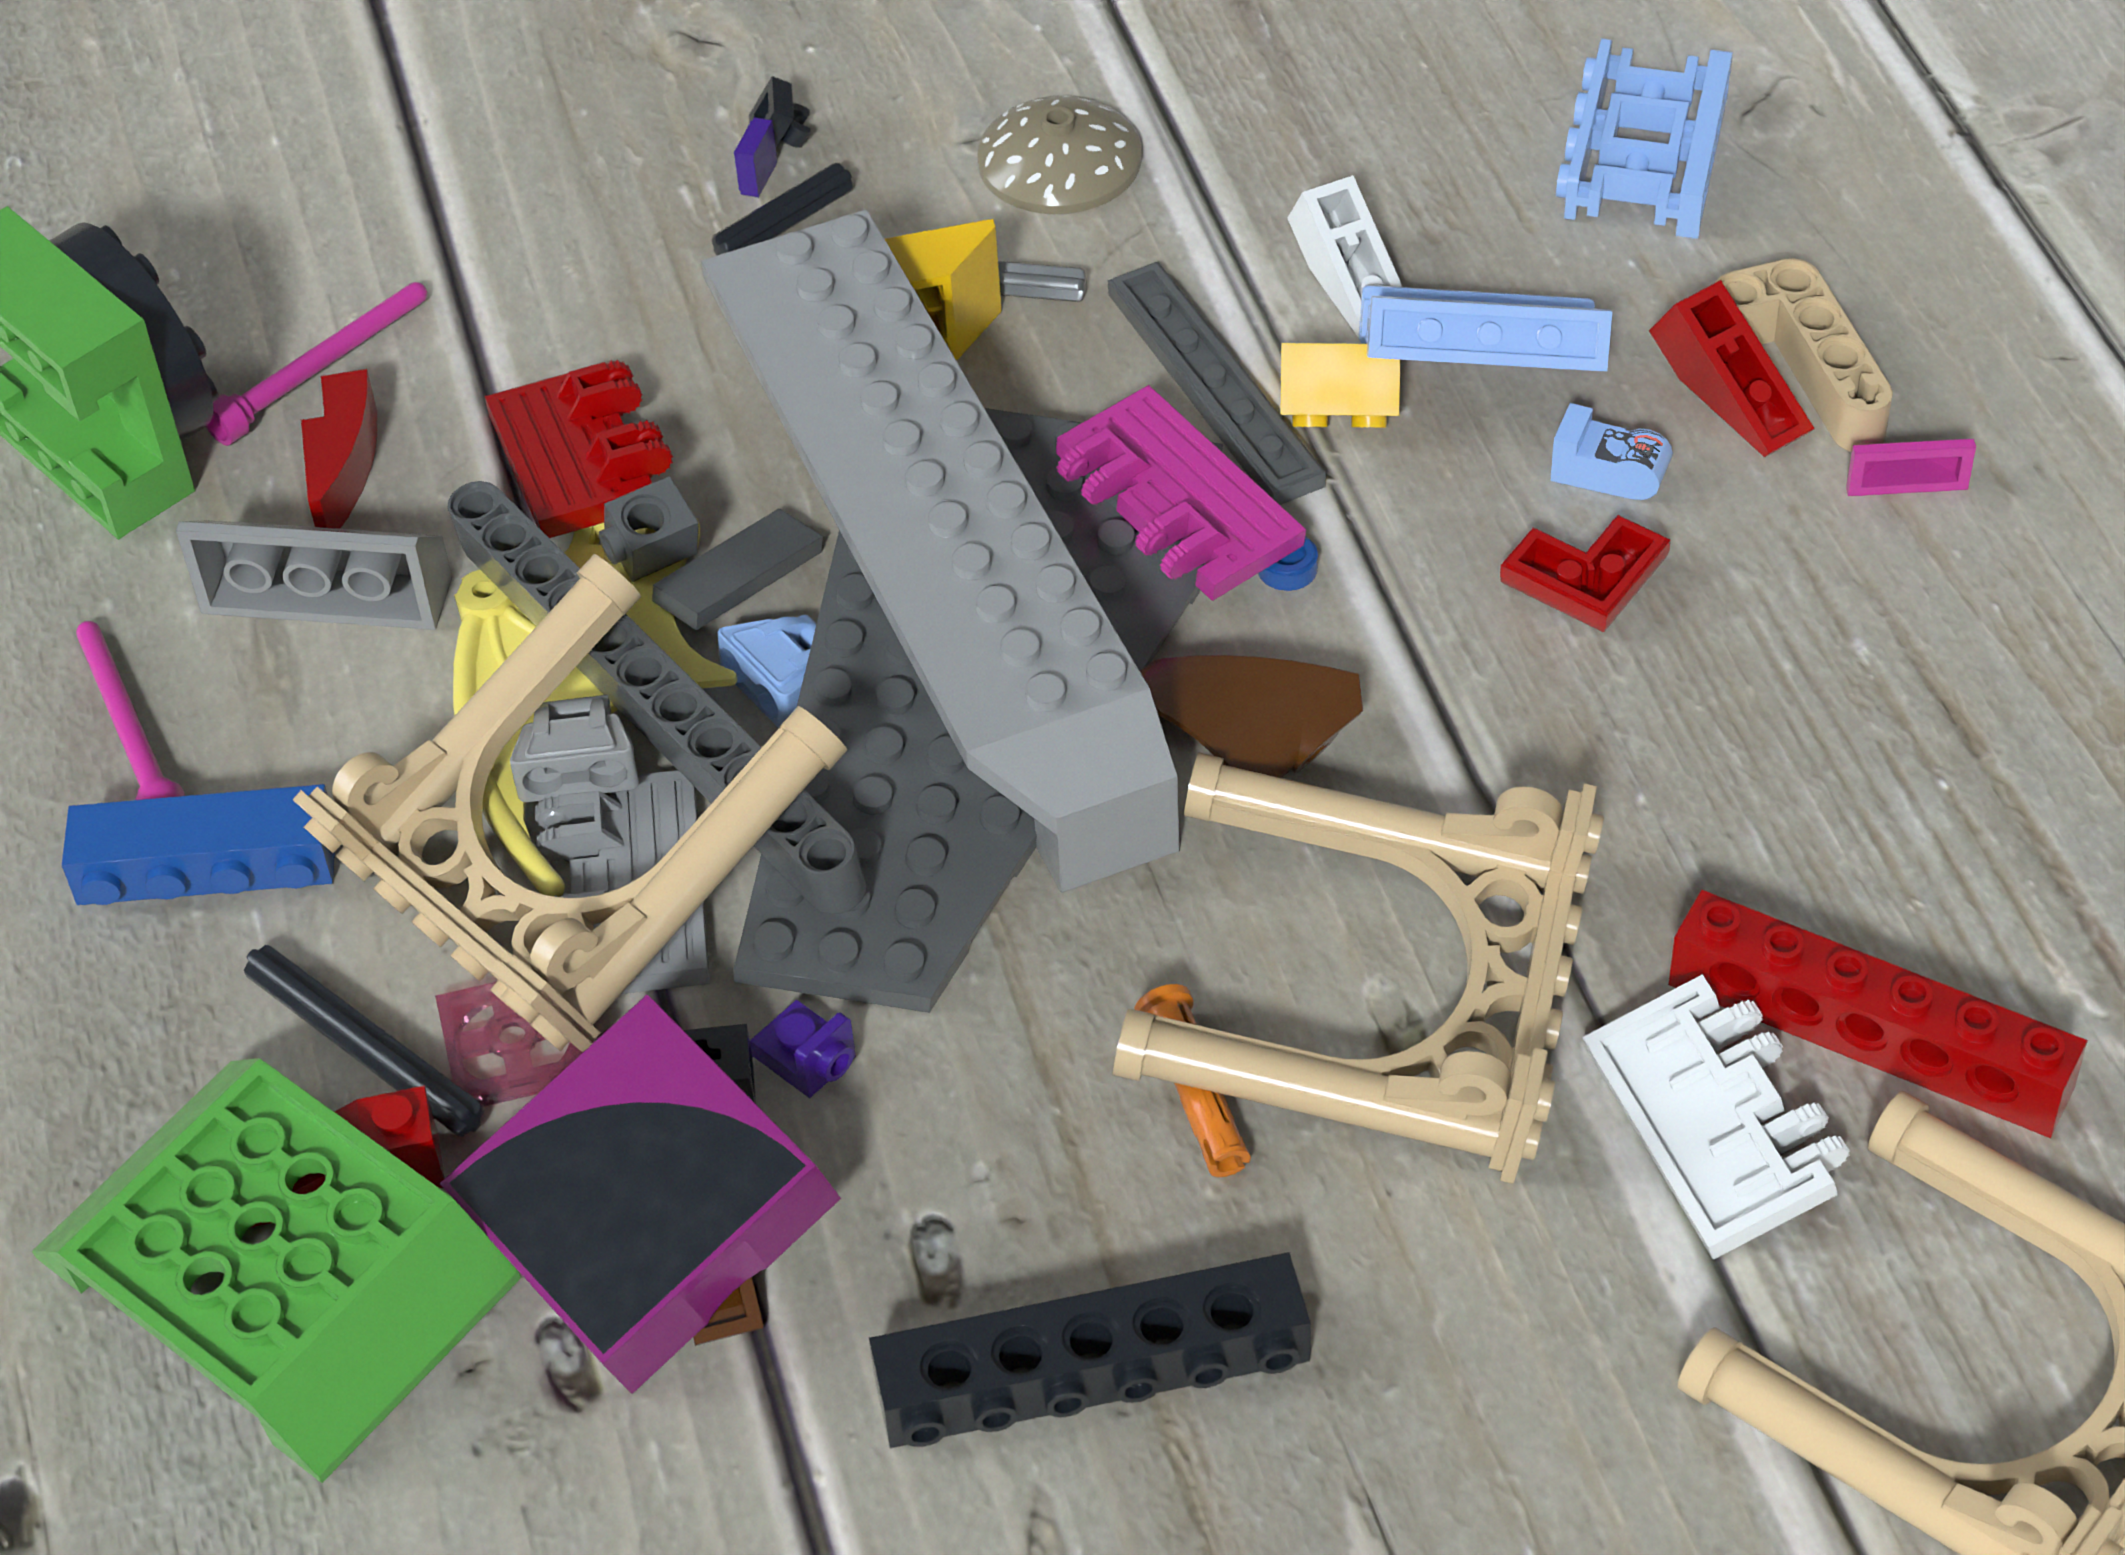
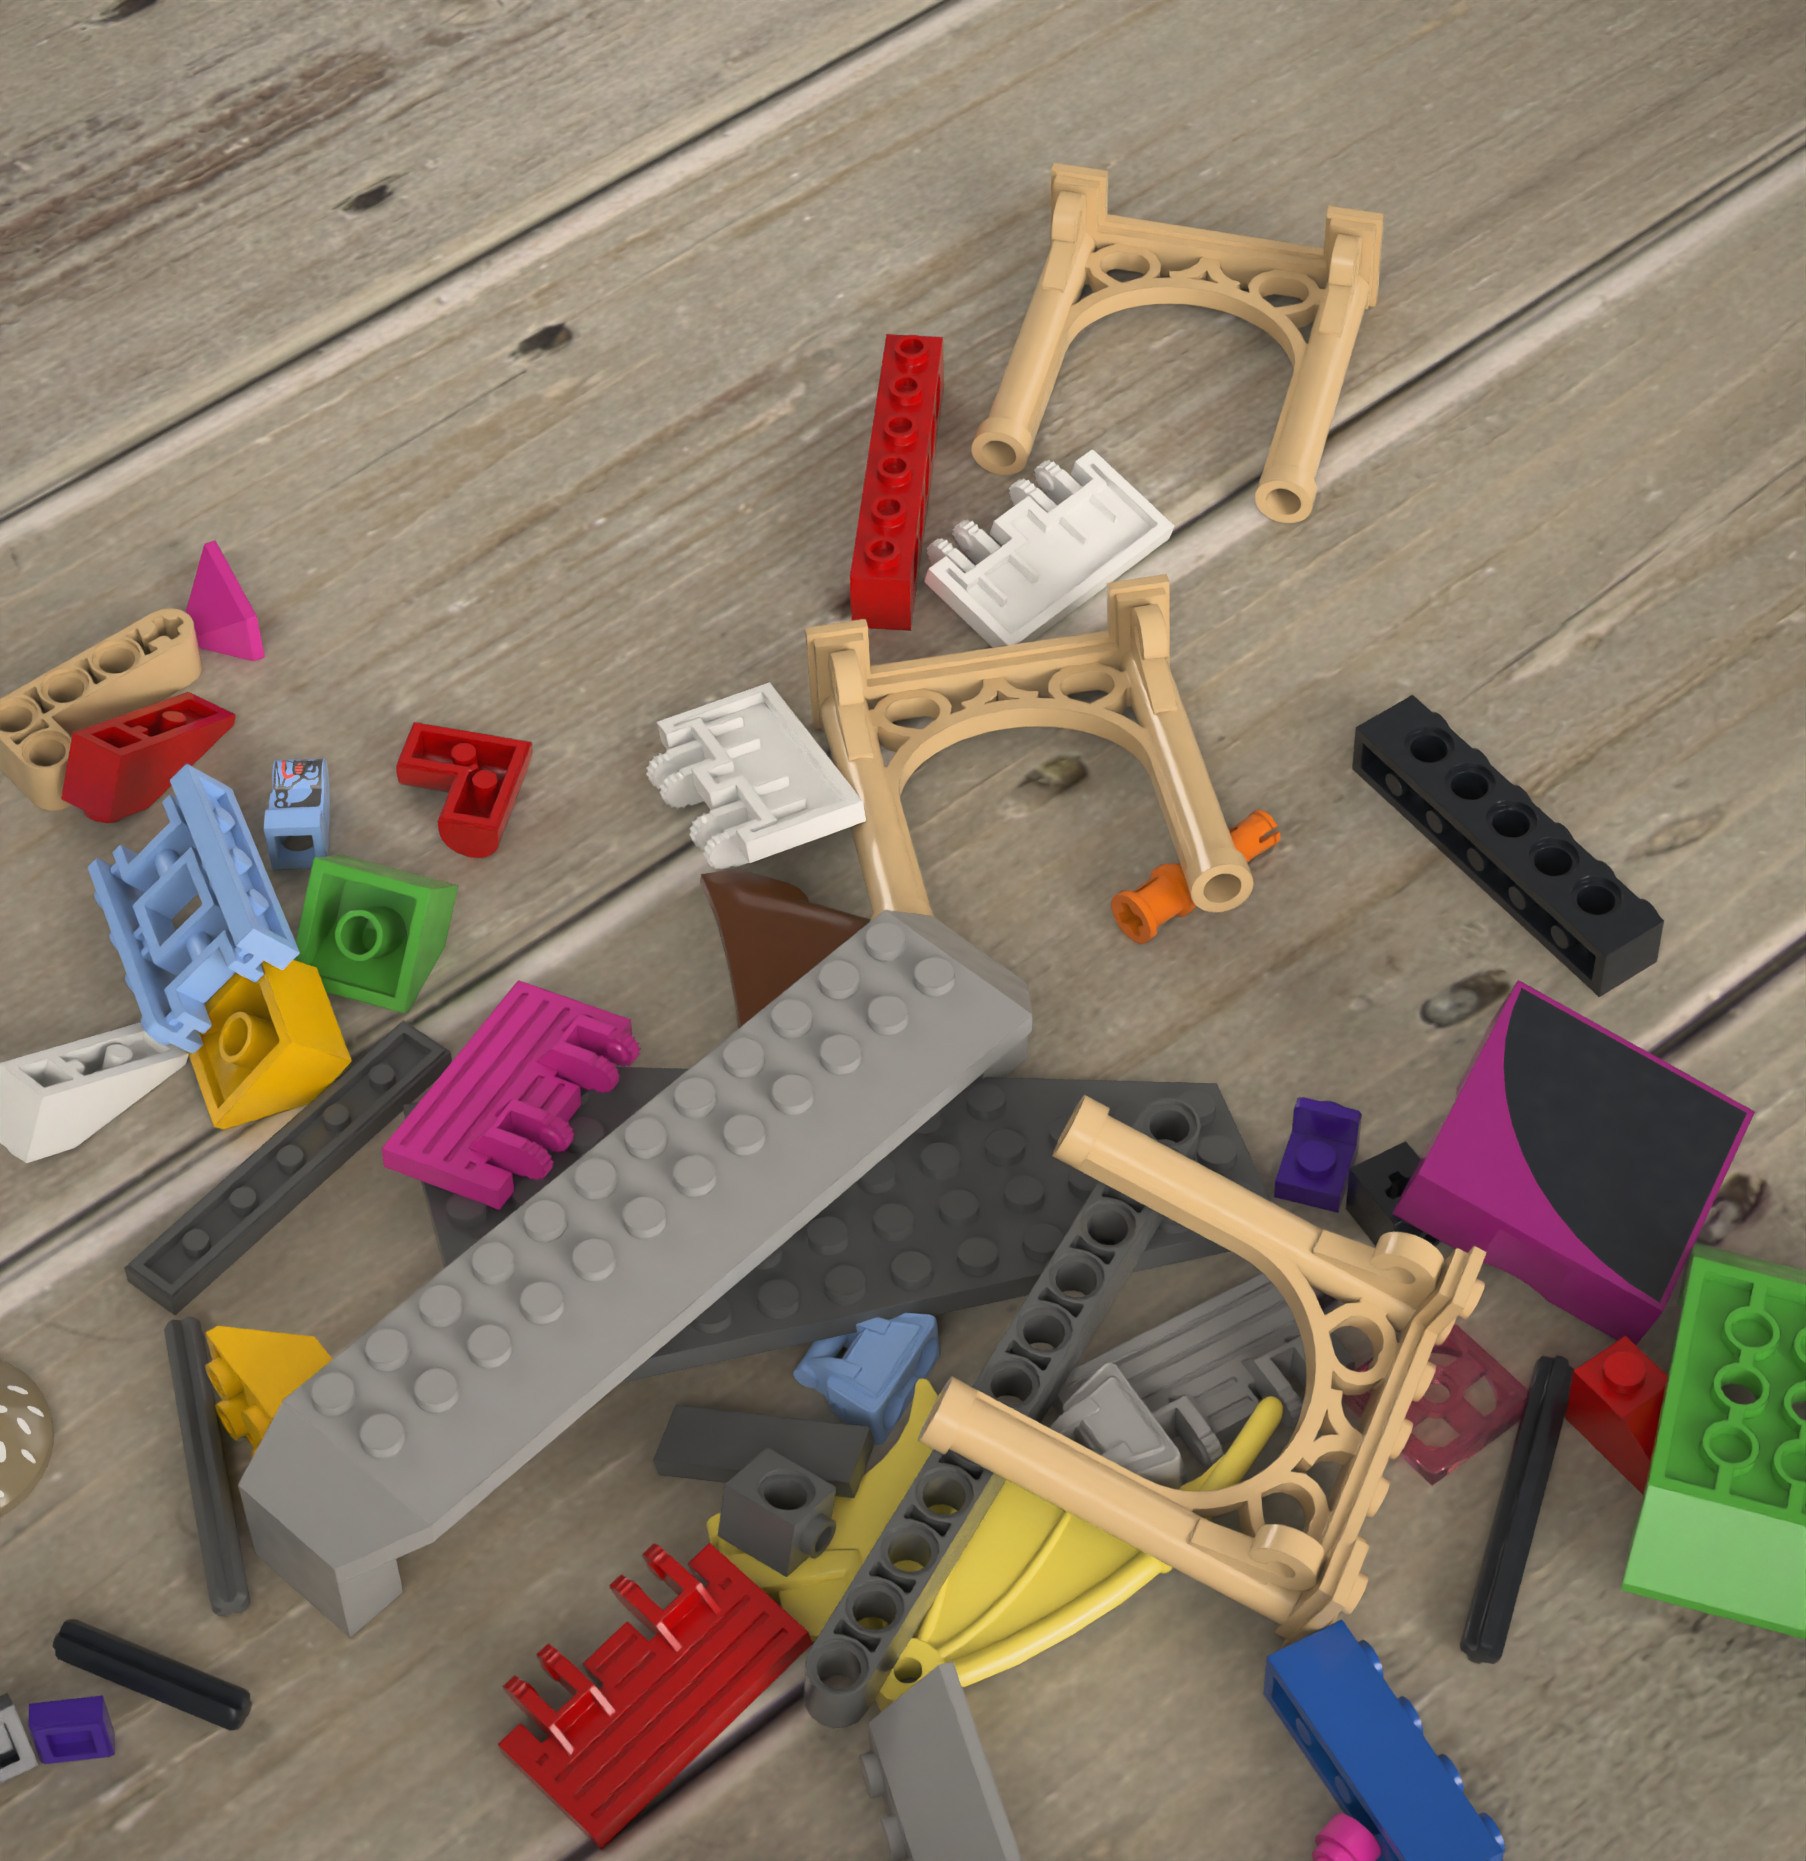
camera: 115 degrees left, 0 degrees up
none -> bright green slope [294,855,459,1013]
none -> white hinge [646,682,866,871]

